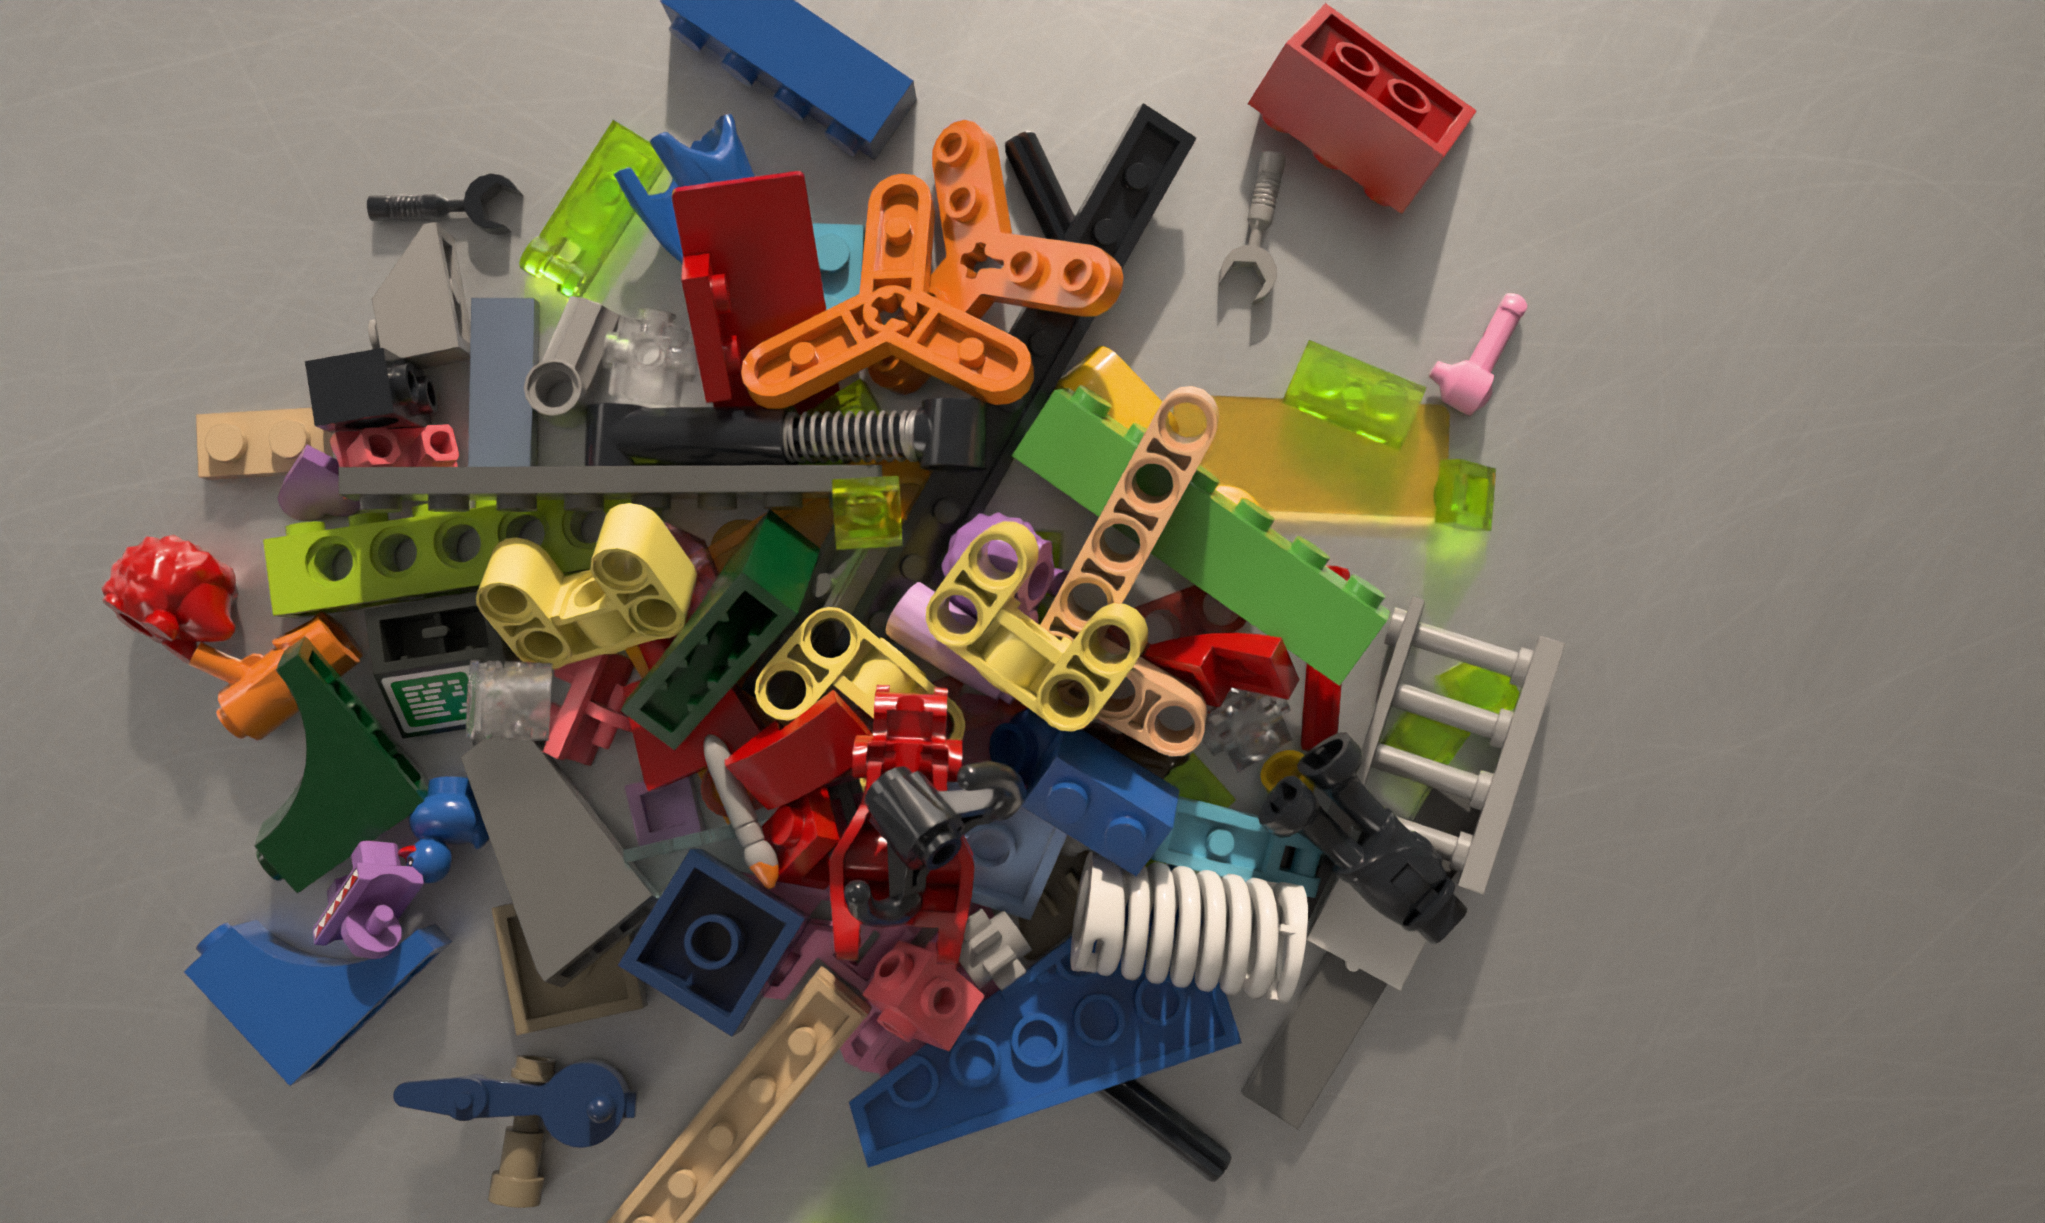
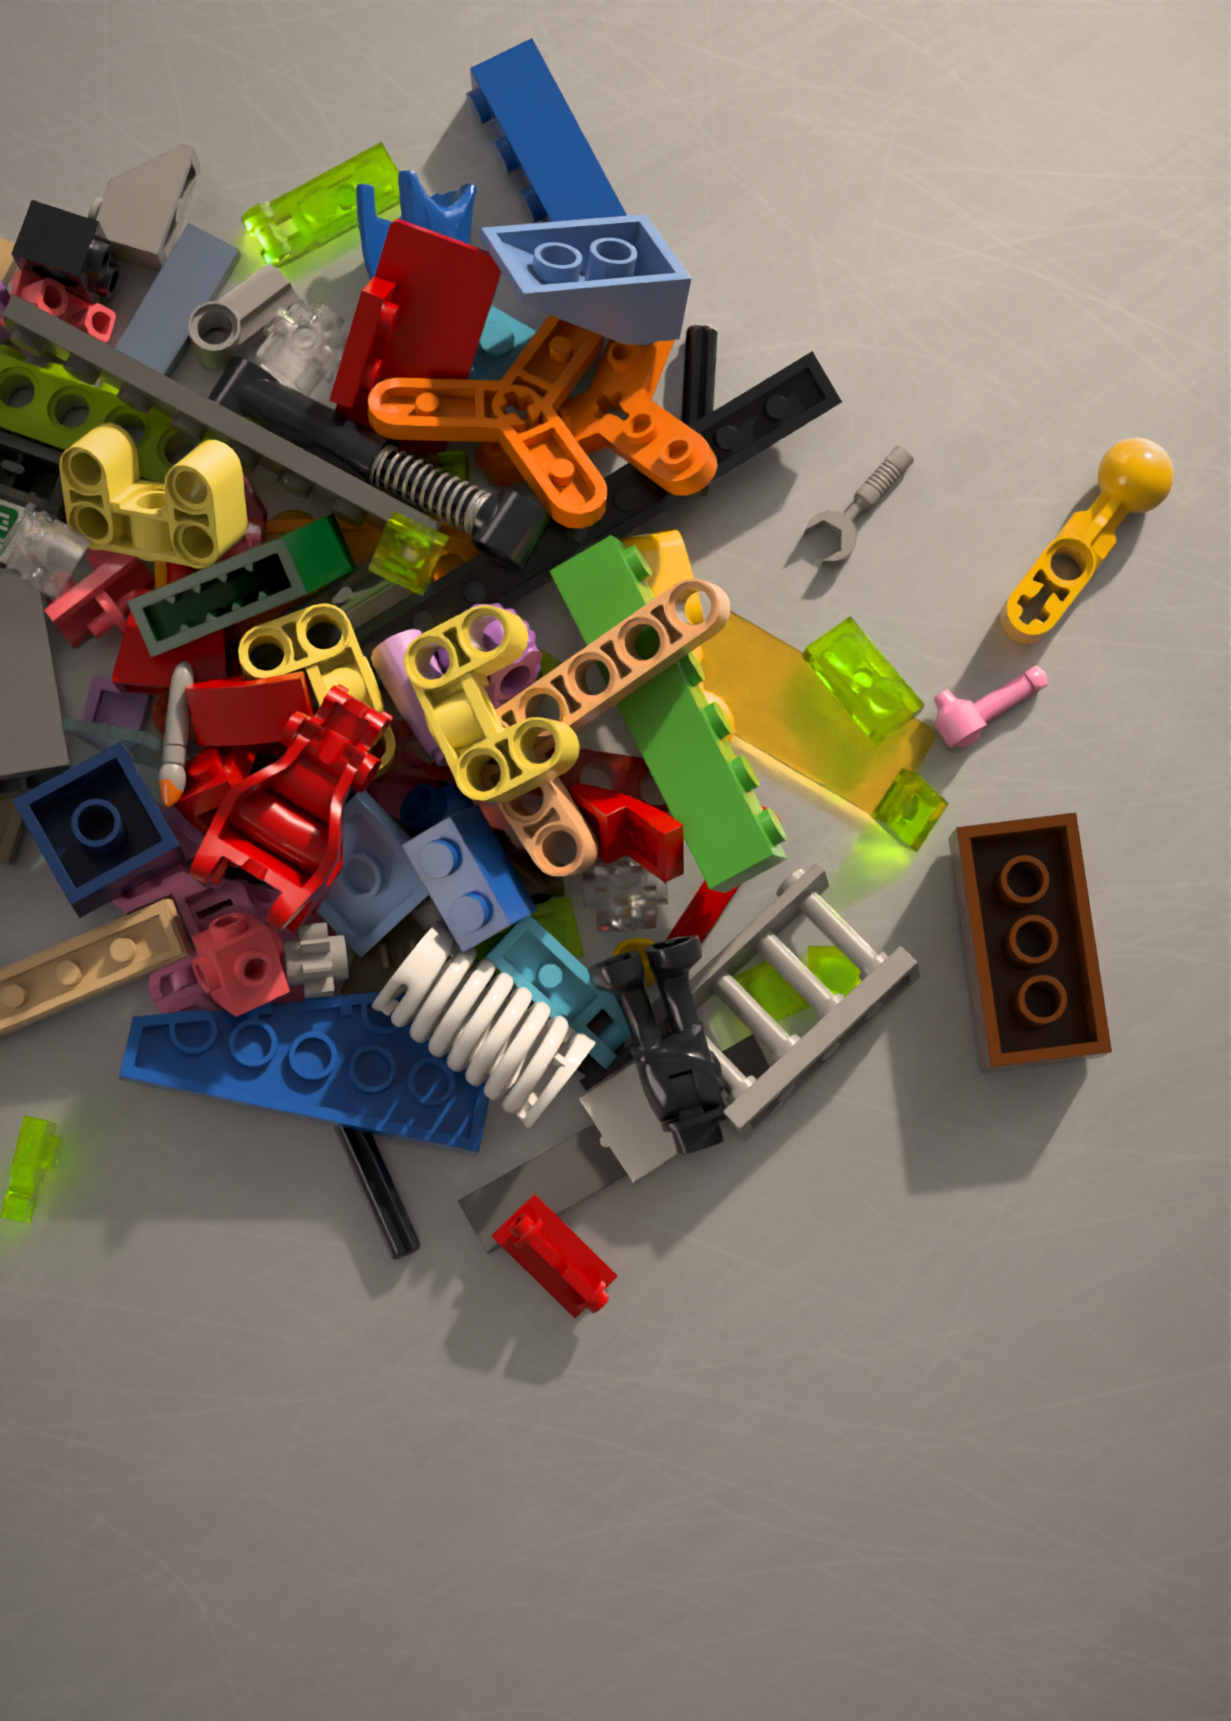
camera: 25 degrees right, 5 degrees down
black piece [367,174,524,235] -> none
black piece [844,761,1027,928] -> none
red slope [1247,3,1477,214] -> none
none -> medium blue slope [480,214,691,345]
none -> red hinge [491,1193,618,1318]
none -> reddish brown brick [948,812,1112,1073]
none -> yellow beam [1000,438,1174,645]

